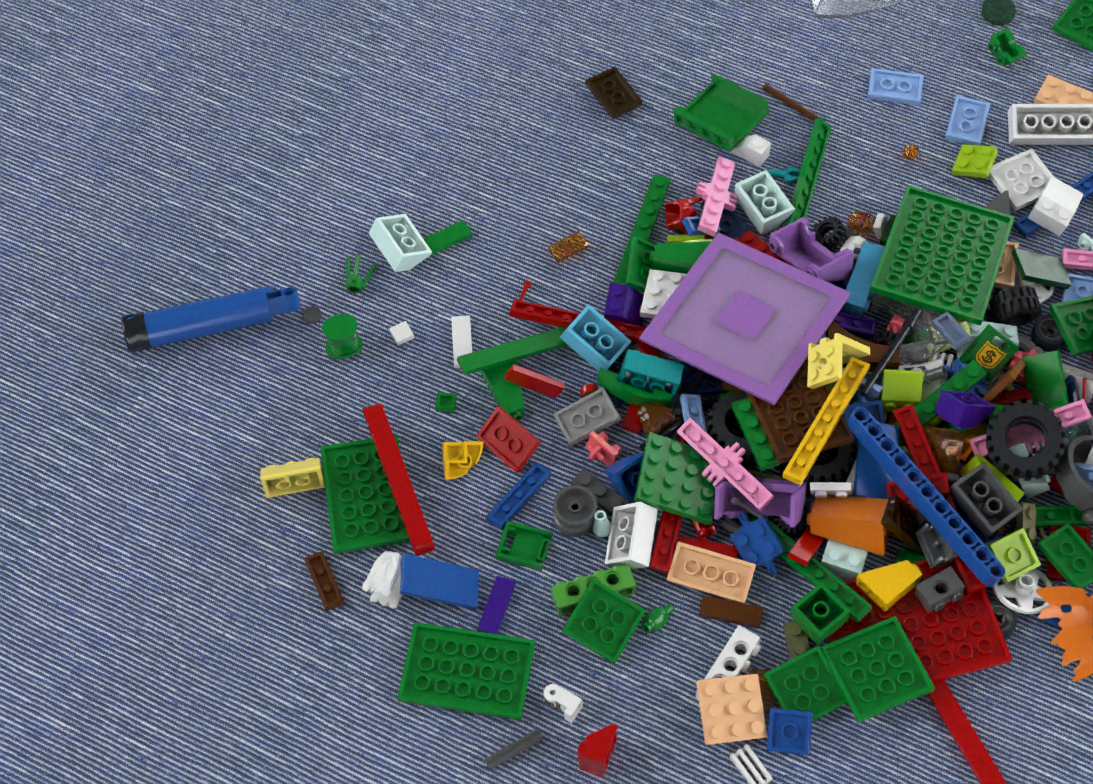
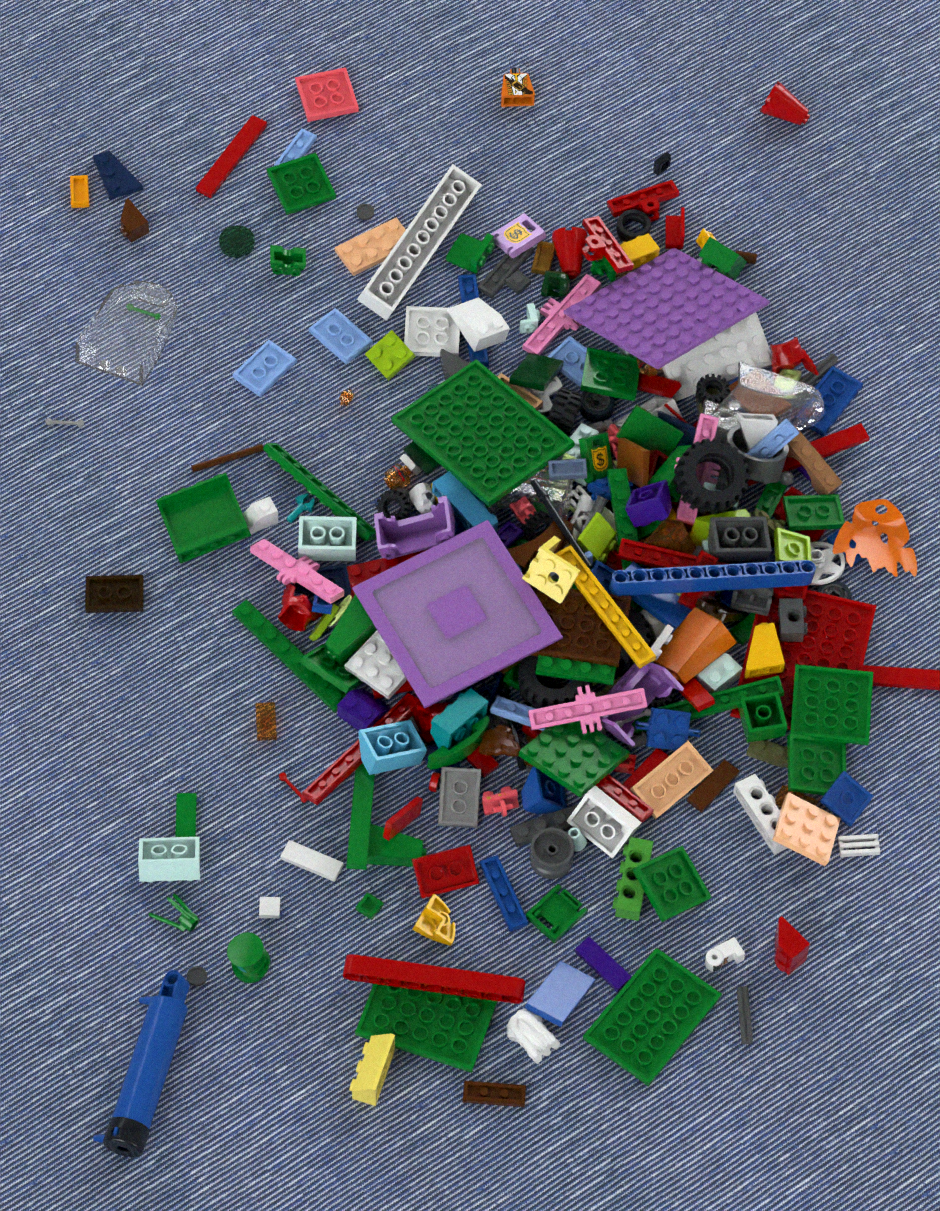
camera: 65 degrees left, 0 degrees up
green plant [641,604,674,633] -> none

